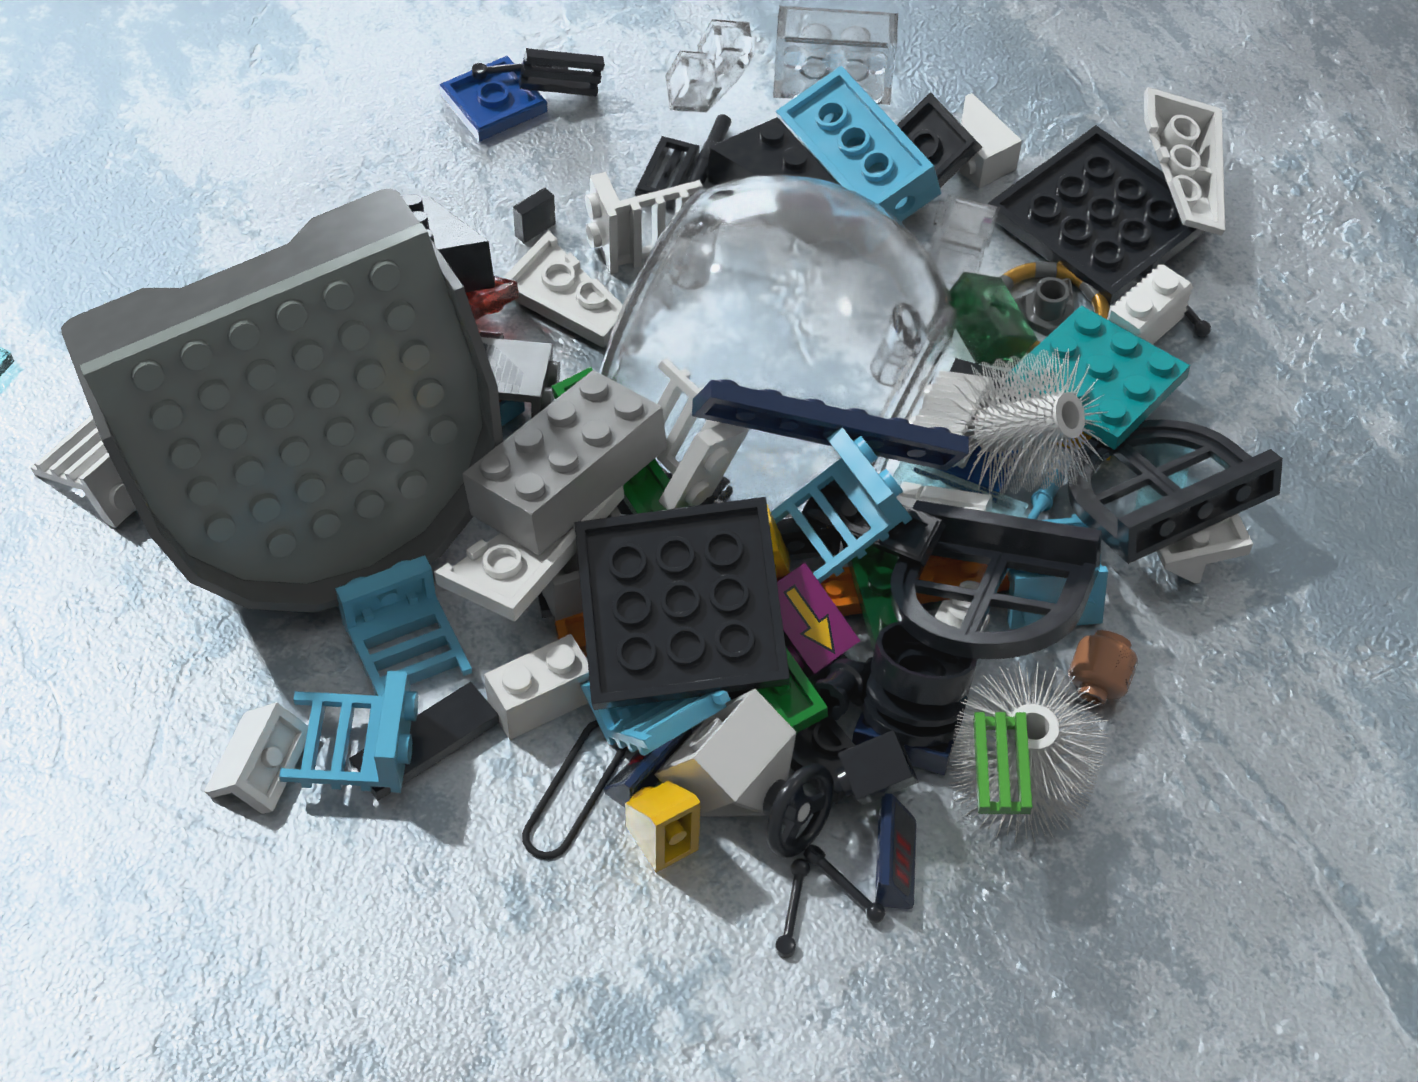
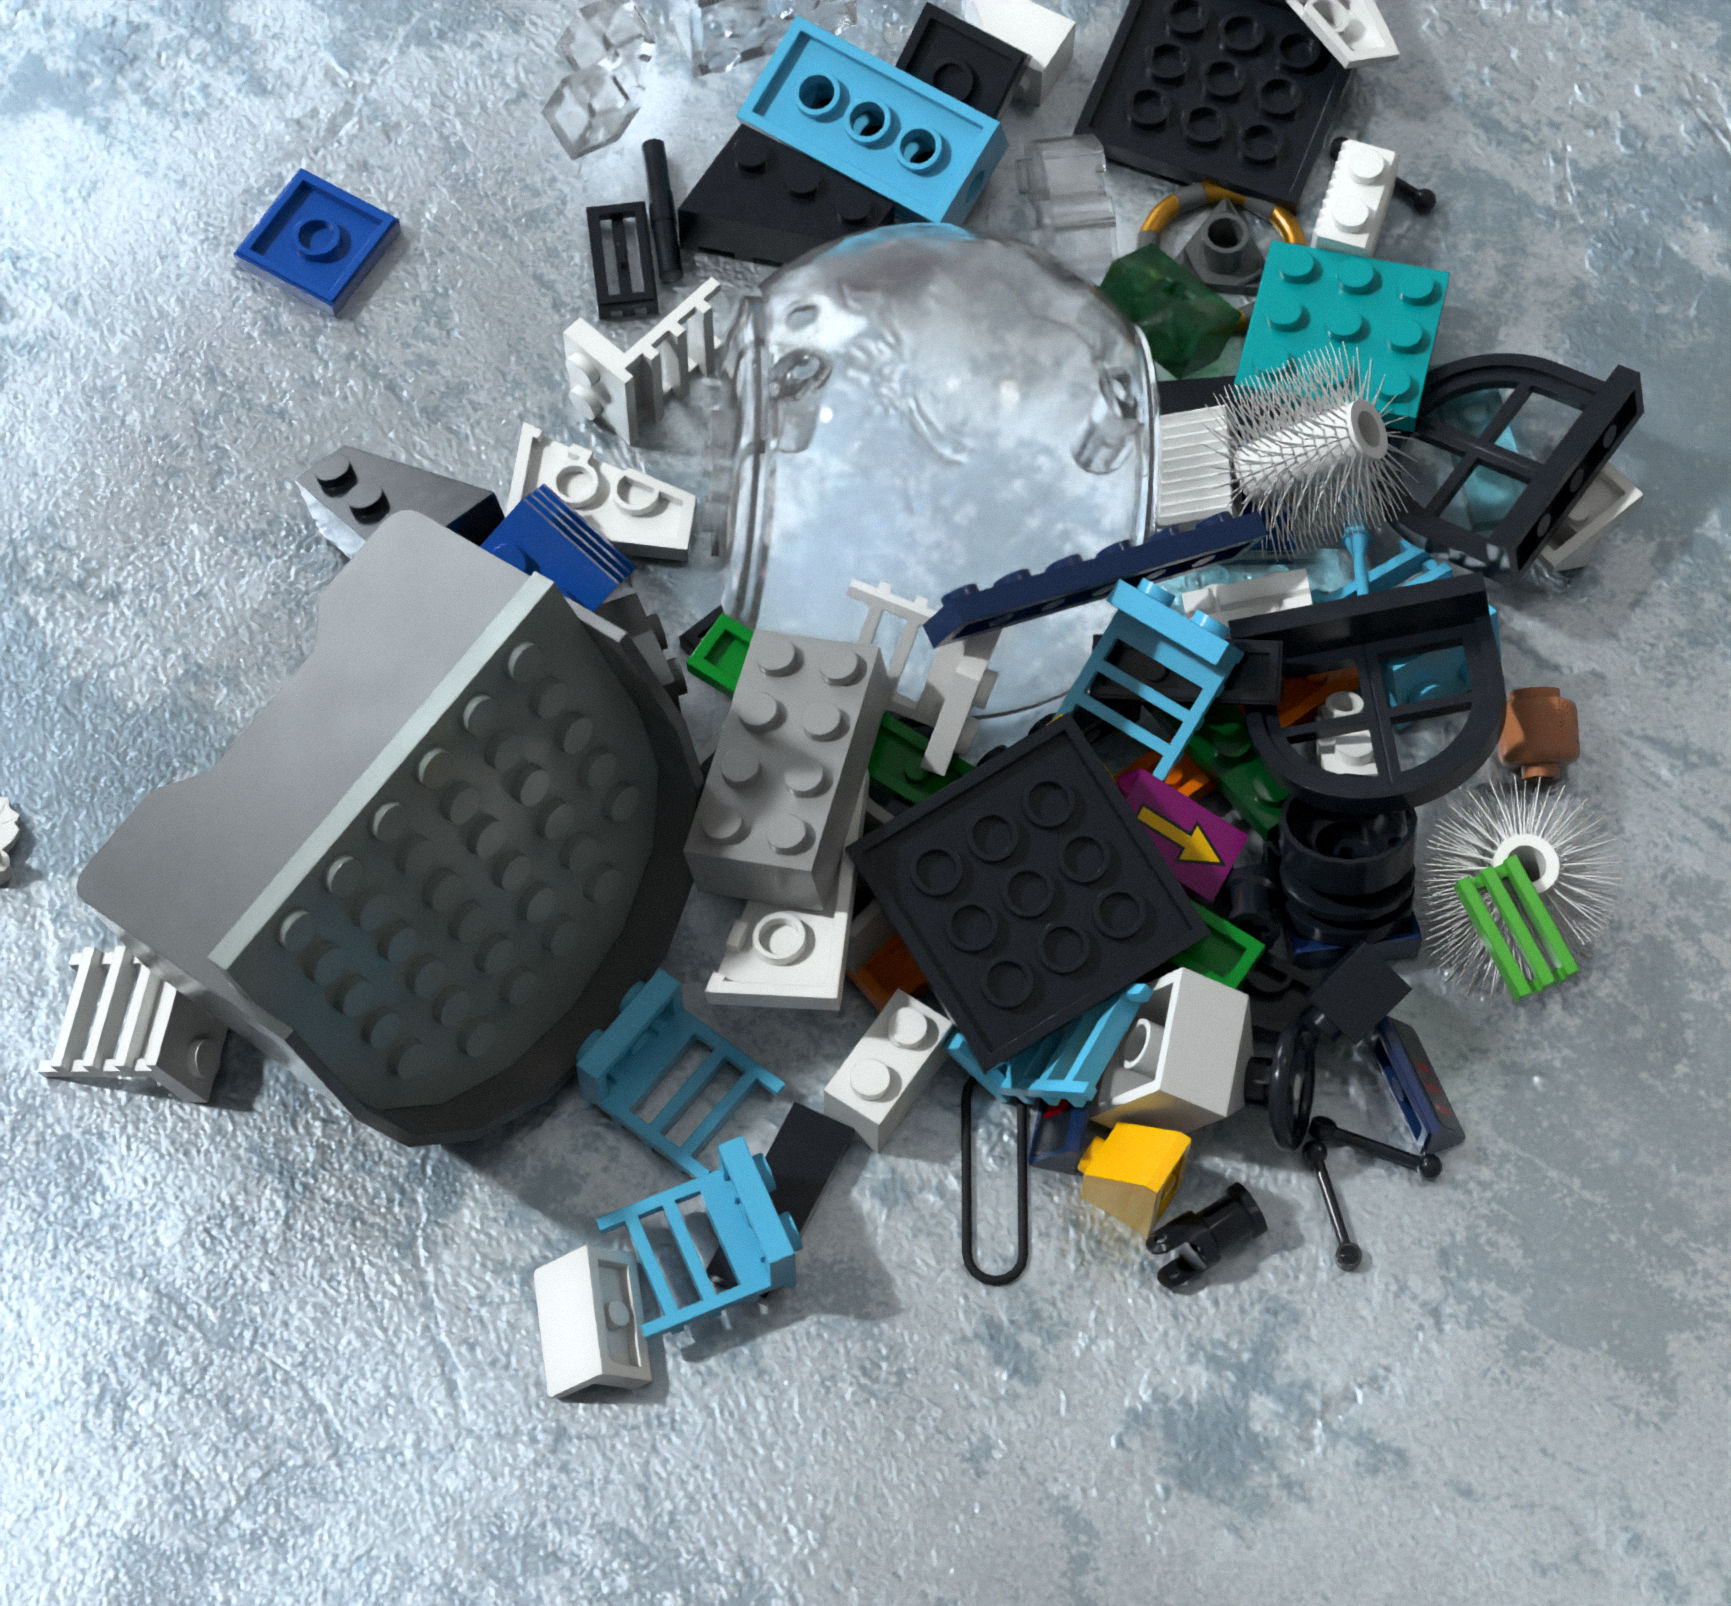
camera: 25 degrees left, 10 degrees up
black hinge [472,63,553,79] -> none
black tile [513,188,556,243] -> none
black tile [519,48,605,97] -> none
none -> blue plate [480,483,637,612]
none -> black piece [1145,1182,1268,1287]

